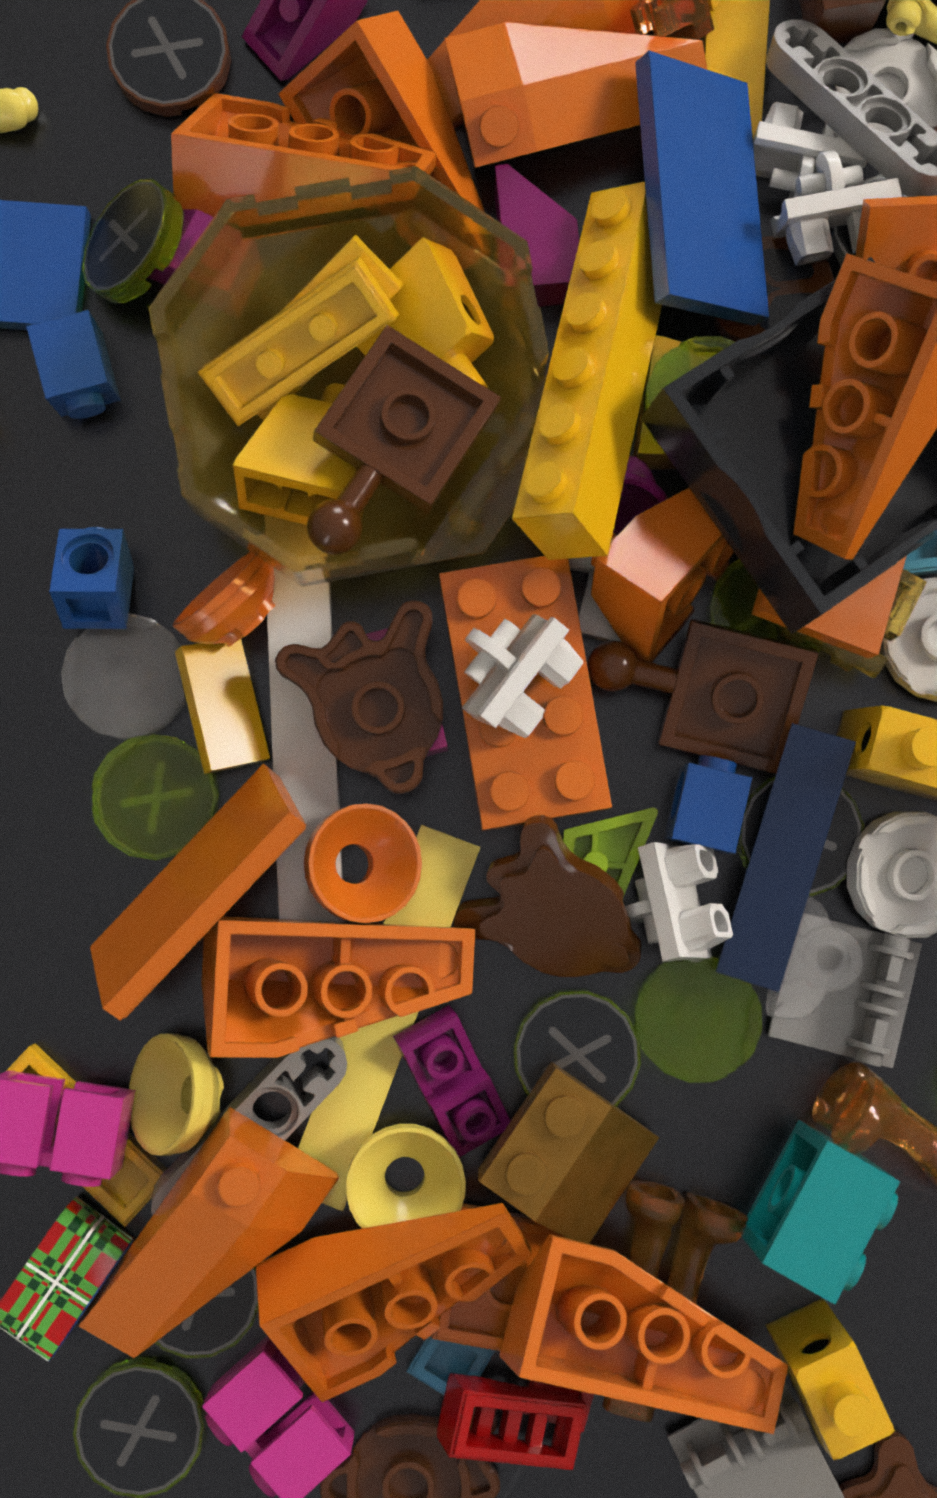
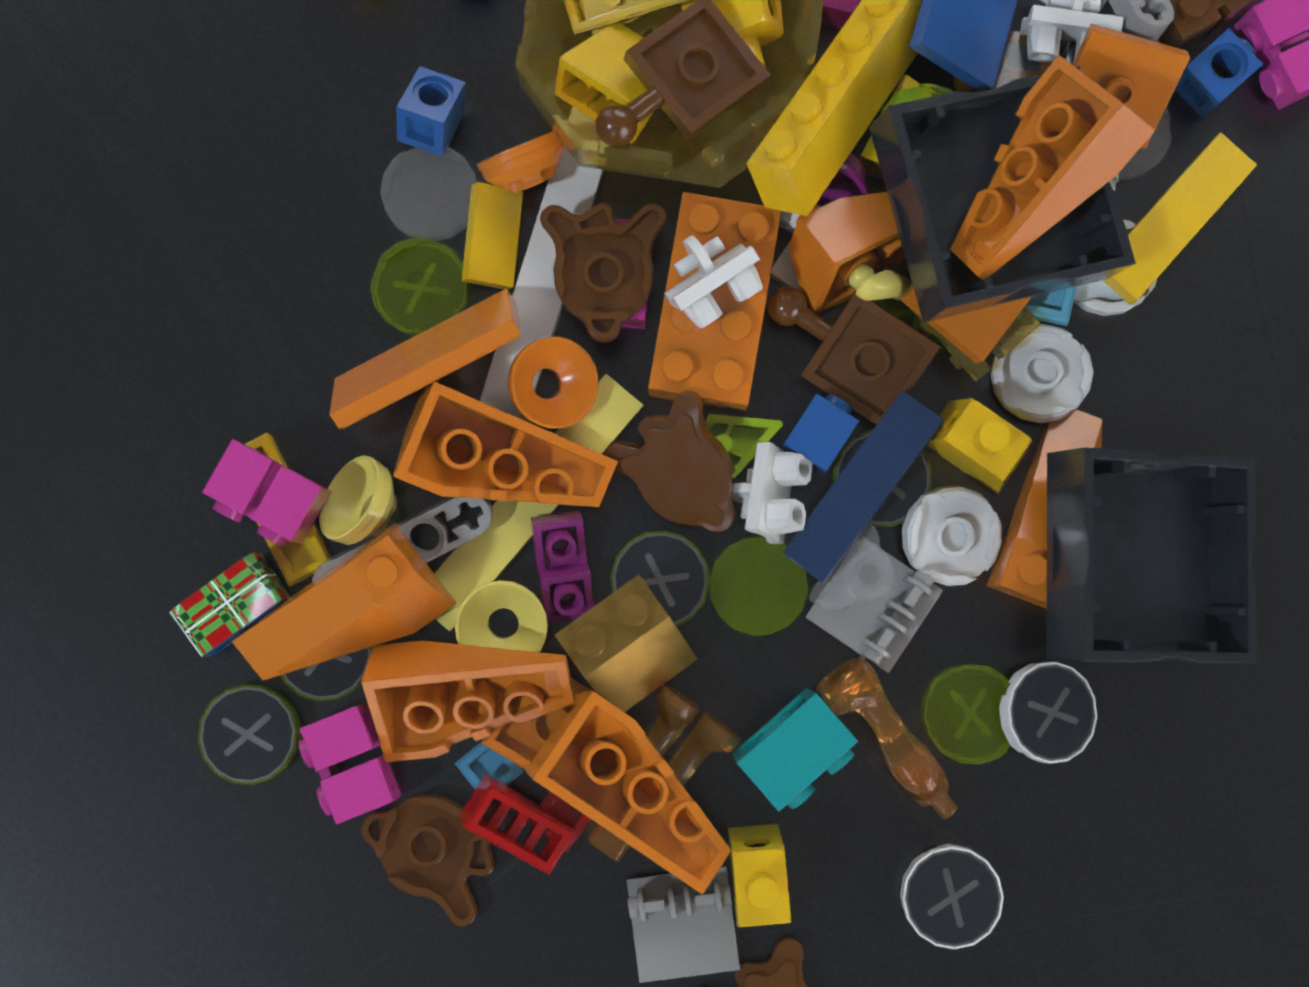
camera: 30 degrees right, 0 degrees up
none -> light yellow arm [849,264,912,301]

